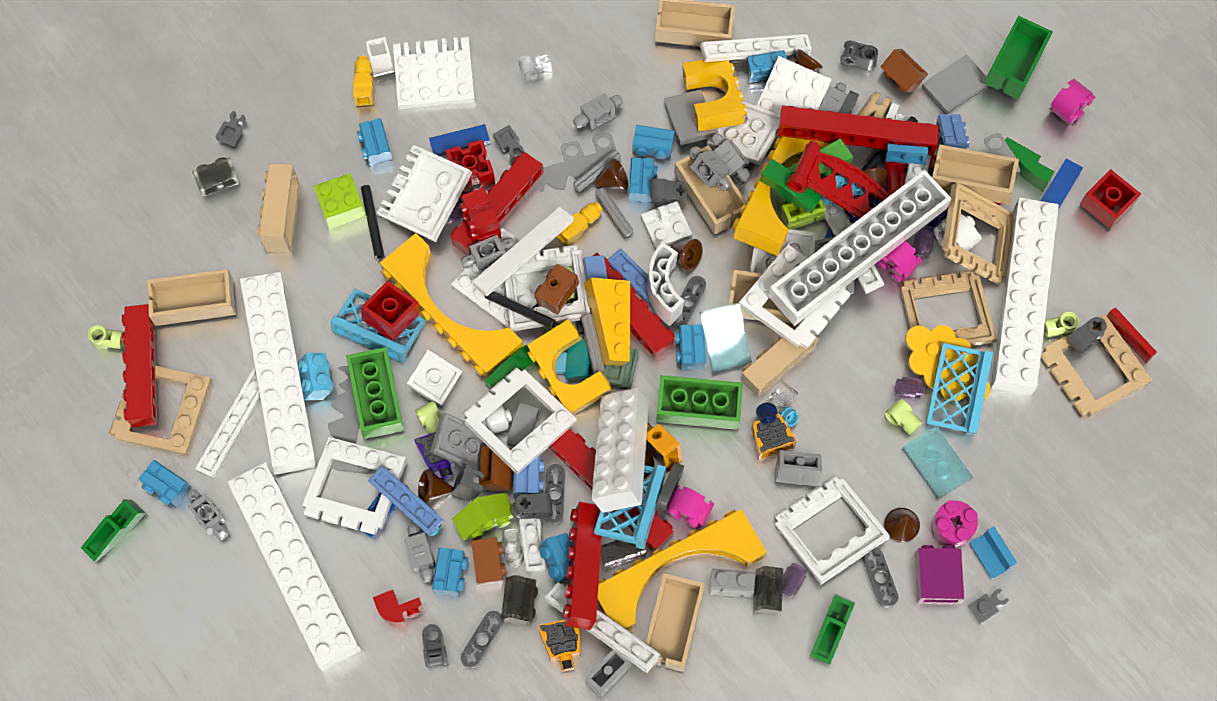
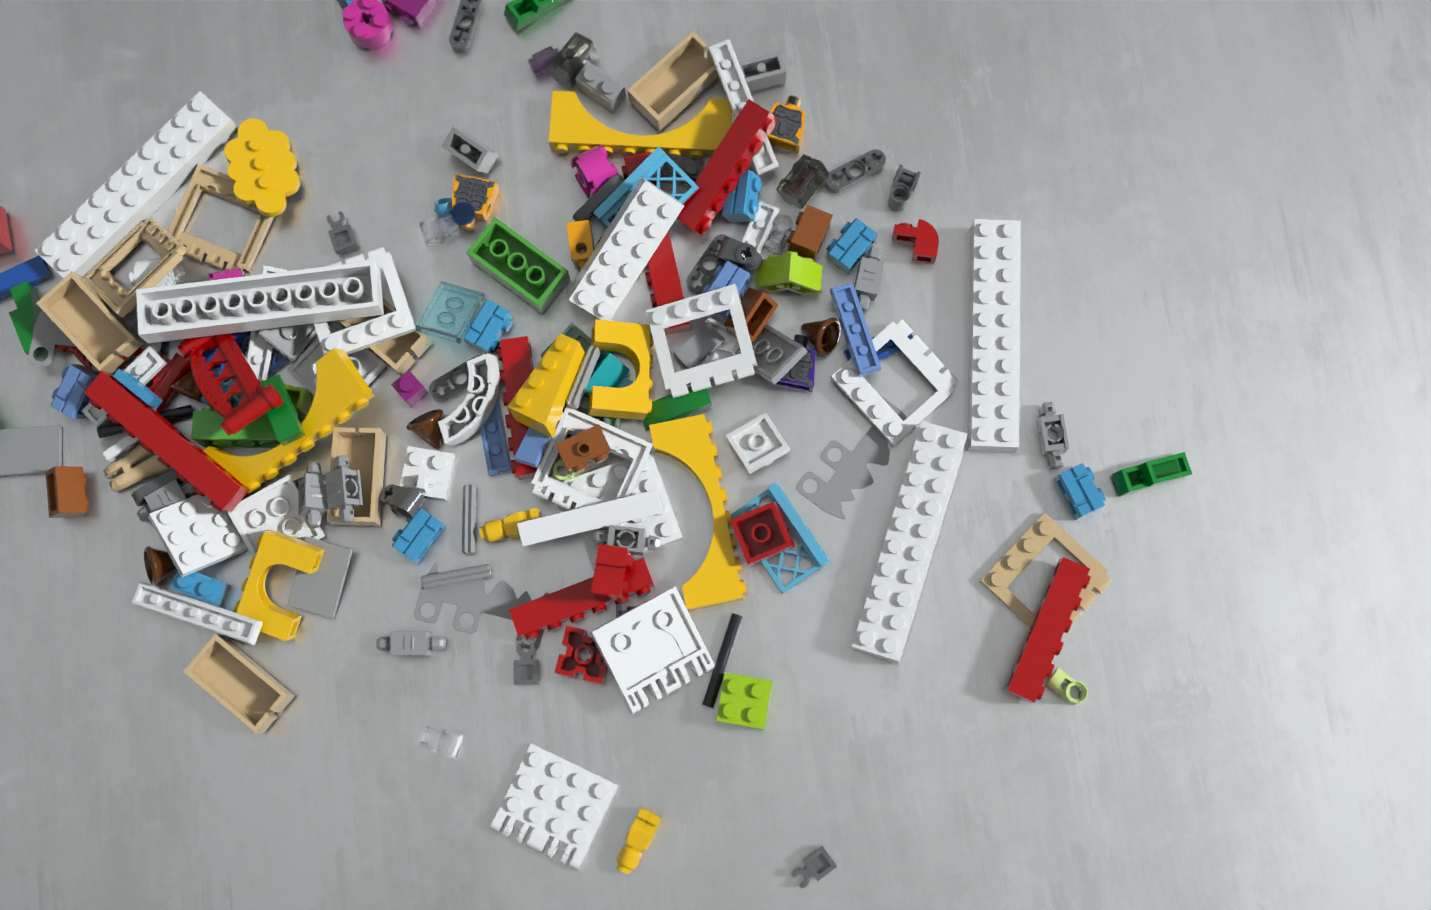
camera: 145 degrees left, 10 degrees up
tan piece [147,269,236,326] -> none
clear smoke brick [192,157,240,197] -> none
white tile [195,366,261,479] -> none
tan piece [257,164,299,253] -> none
medium azure brick [297,353,333,400] -> none
bright green brick [346,347,404,439] -> none
dark azure brick [357,118,392,165] -> none
white piece [366,37,394,77] -> none
yellowish green piece [415,401,441,434] -> none
blue tile [429,124,490,156] -> none
dark grey hinge [451,464,485,502] -> none
black piece [485,291,556,329] -> none
reddish brown hat [595,158,628,189] -> none
dark azure brick [632,125,675,160] -> none
tan brick [741,322,818,397] -> none
white hinge [773,476,890,585] -> none
dark grey piece [840,40,878,70] -> none
reddish brown hat [884,508,920,542] -> none
yellowish green piece [885,399,922,435] -> none
clear purple brick [894,377,926,400] -> none
clear light blue tile [902,426,973,499] -> none
medium azure fence [926,343,993,435] -> none
tan hinge [1041,314,1152,417] -> none
yellowish green piece [1044,312,1079,338] -> none
dark grey piece [1066,317,1107,354] -> none
red tile [1107,308,1157,363] -> none
none -> flat silver plate [327,211,359,255]
none -> magenta brick [391,370,428,408]

